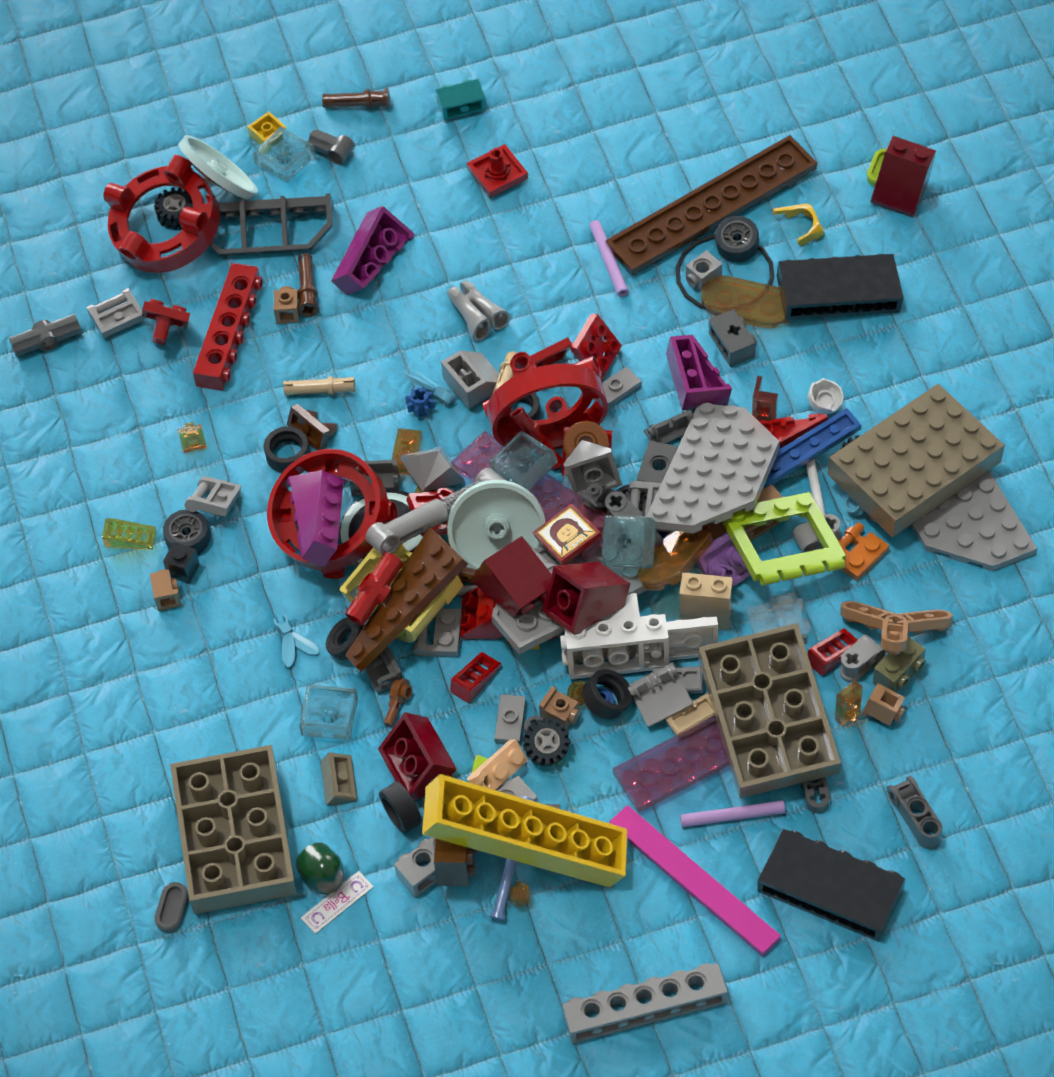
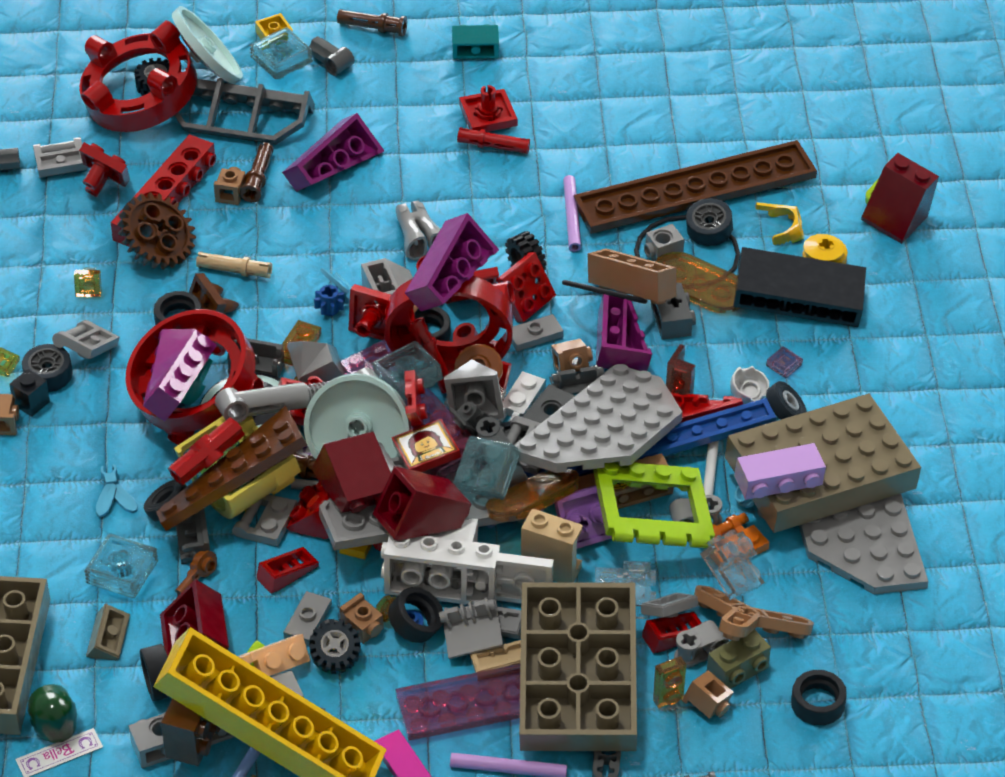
camera: 10 degrees right, 10 degrees down
none -> reddish brown gear [117,192,196,270]
none -> red plate [348,284,391,341]
none -> red wing [404,370,428,429]
none -> magenta wedge [405,213,499,311]
none -> red pin [457,127,530,154]
none -> white hinge [497,371,546,424]
none -> black tyre [505,231,547,271]
none -> medium nougat brick [551,339,593,372]
none -> black piece [562,280,647,304]
none -> medium nougat brick [588,248,677,304]
none -> light grey plate [641,592,698,617]
none -> clear plate [700,529,765,600]
none -> lavender brick [734,443,826,500]
none -> clear purple tile [766,346,803,378]
none -> black bush [766,381,807,420]
none -> black tyre [791,670,847,725]
none -> yellow piece [802,234,848,264]

